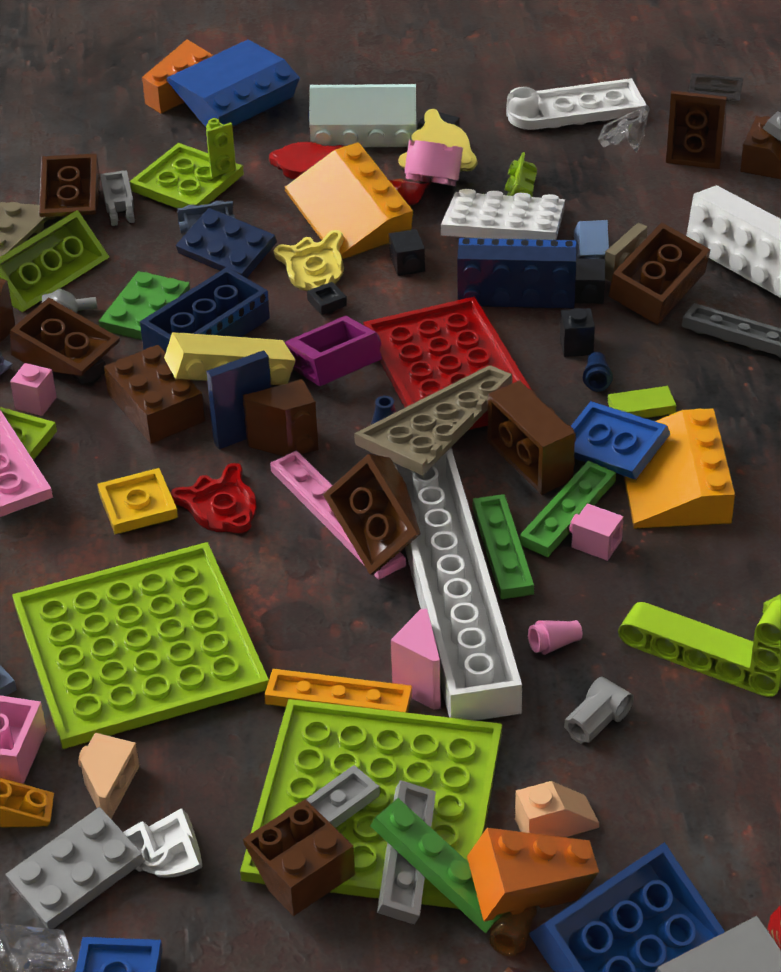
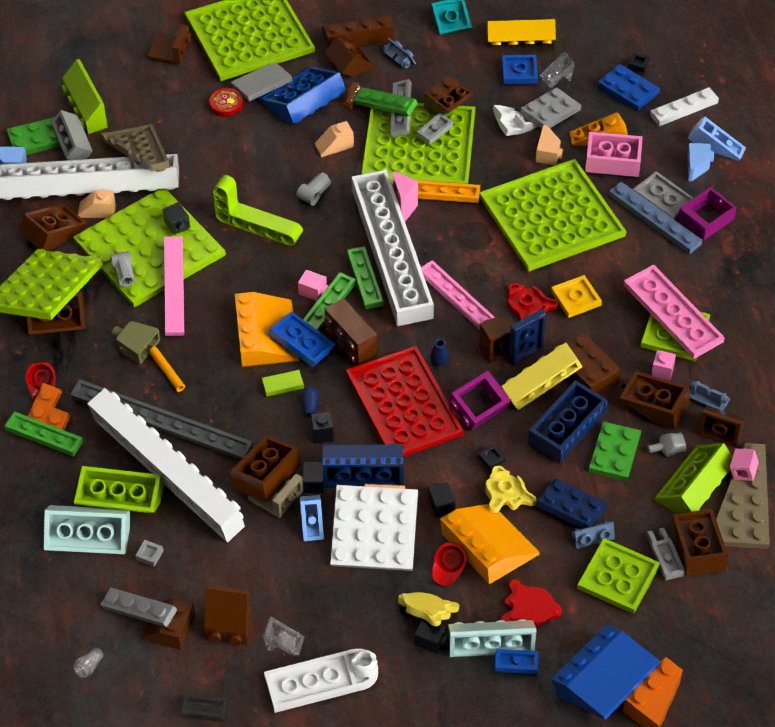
camera: 175 degrees right, 10 degrees up
lime hinge [206,118,236,178] -> none
reddish brown slope [322,453,421,575] -> none
dark tan wing [354,365,512,476] -> none
bright pink brick [404,140,463,186] -> none
orange wedge [467,828,599,922] -> none
lime hinge [504,152,537,197] -> none
bright pink cone [528,620,583,655] -> none

